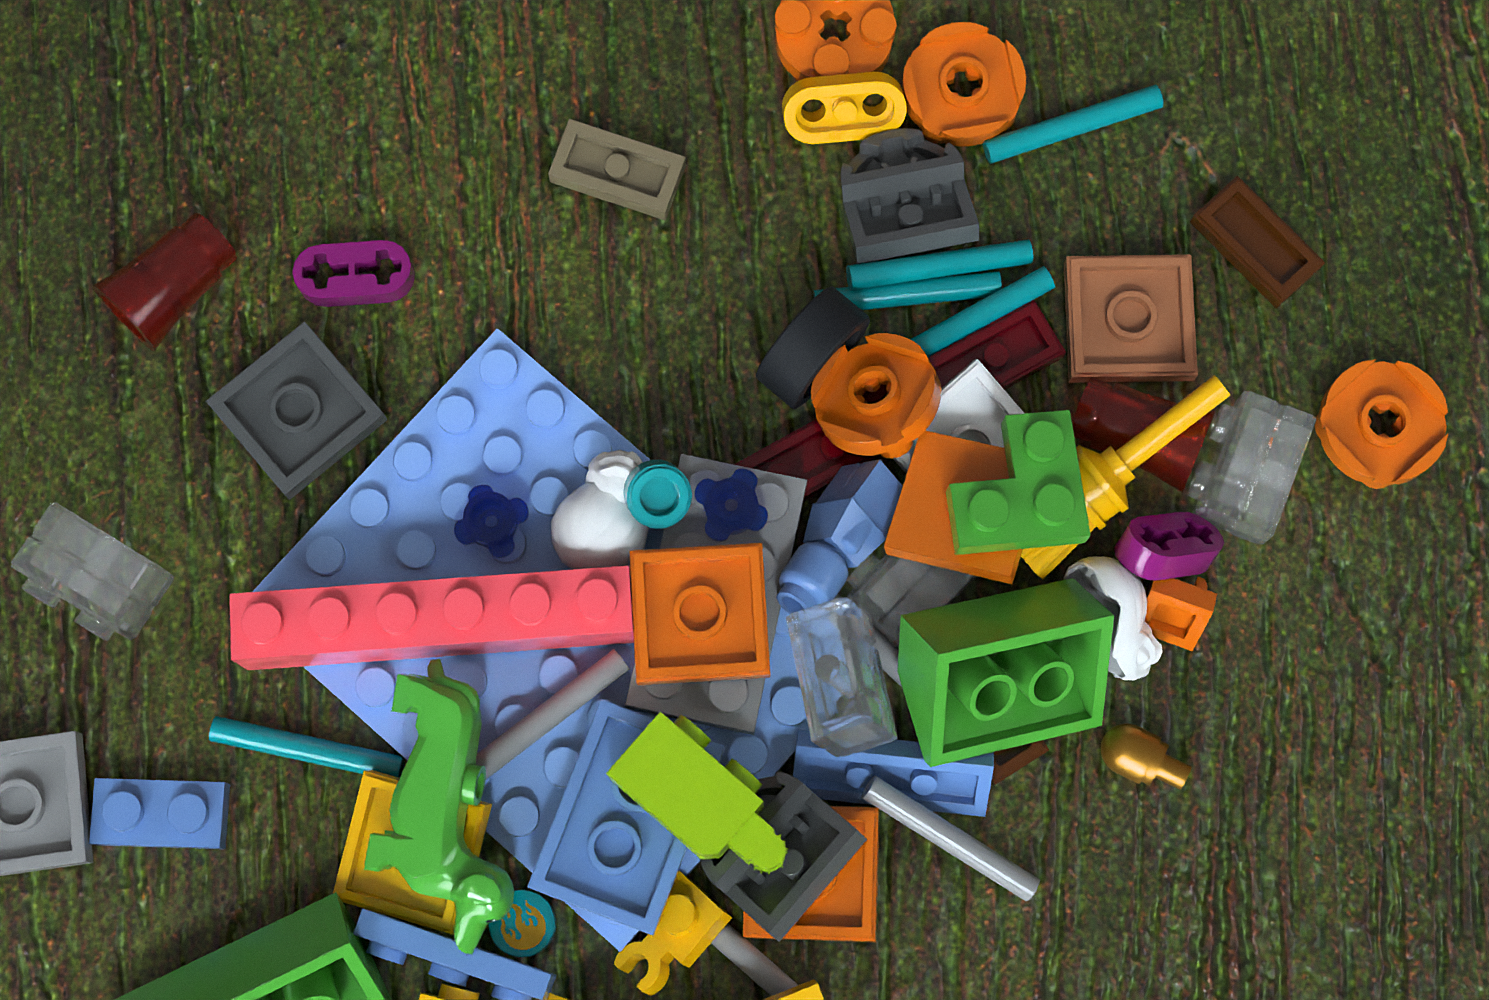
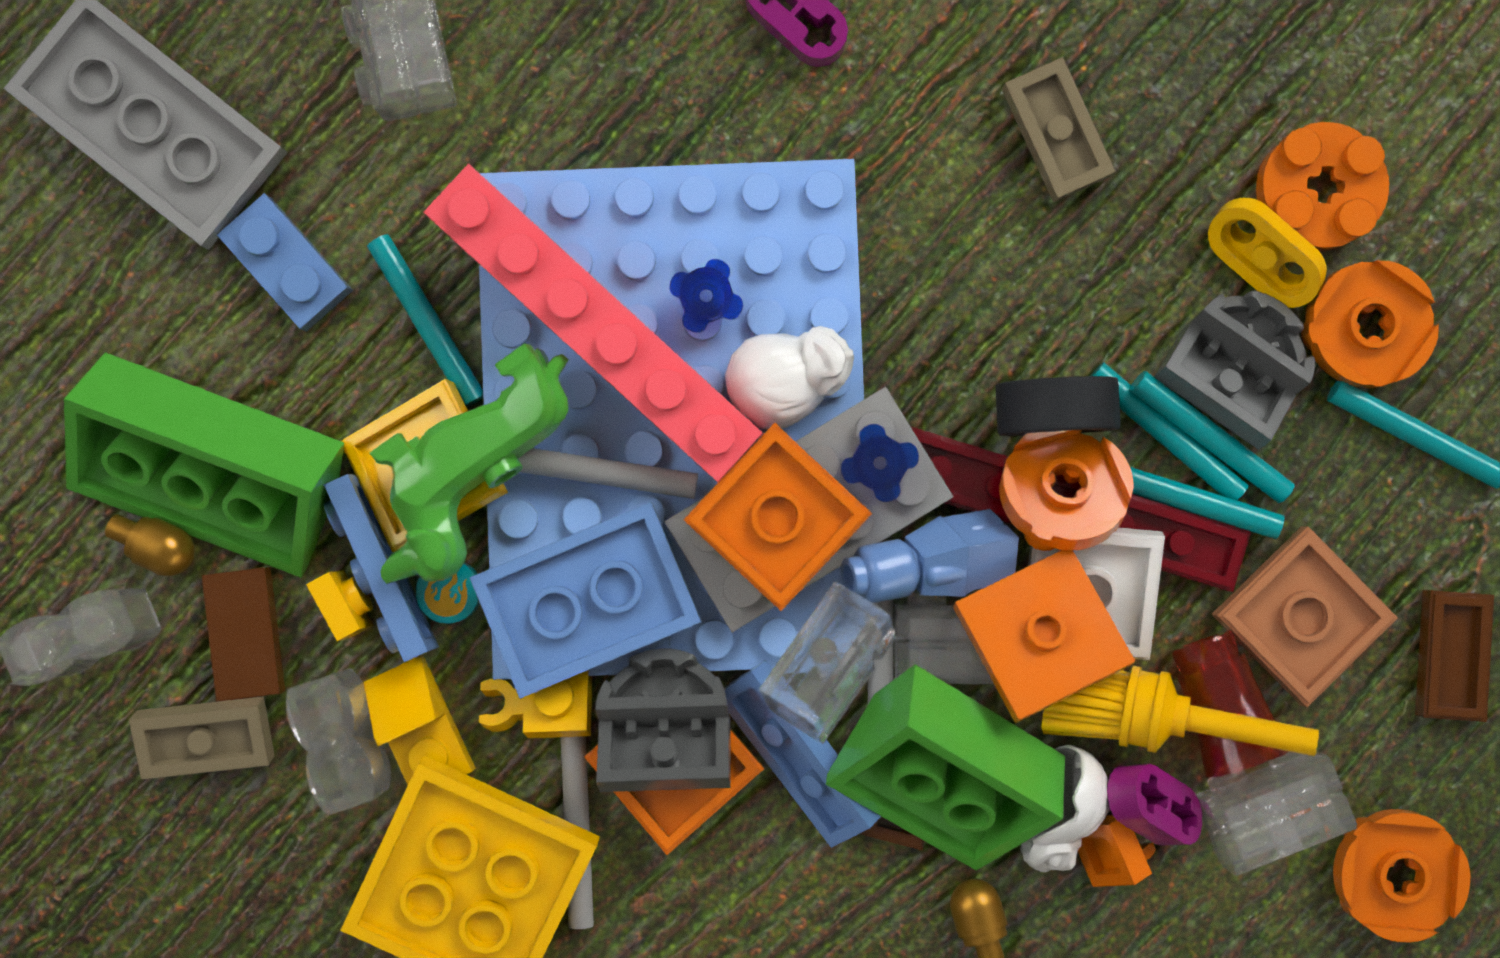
camera: 45 degrees right, 10 degrees up
dark grey plate [206,321,388,500] -> none
lime hinge [606,712,788,875] -> none
teal tile [623,460,692,529] -> none
light grey bar [861,776,1040,901] -> none
bright green plate [946,410,1091,555] -> none

